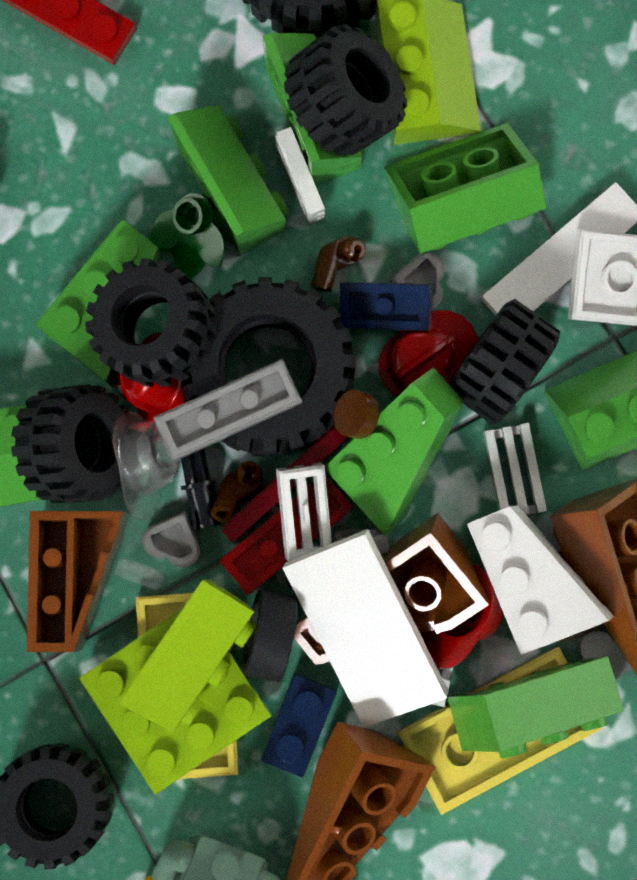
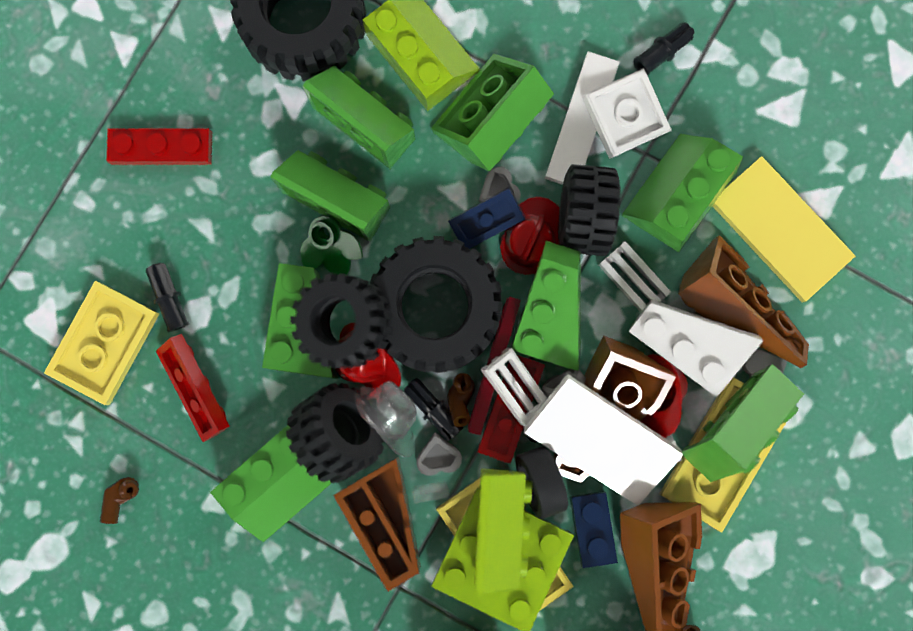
camera: 30 degrees left, 0 degrees up
light grey tile [153,359,302,462] -> none
white tile [275,127,325,225] -> none
black tyre [284,25,407,156] -> none
reddish brown arm [310,236,366,293] -> none
reddish brown tile [334,390,379,439] -> none

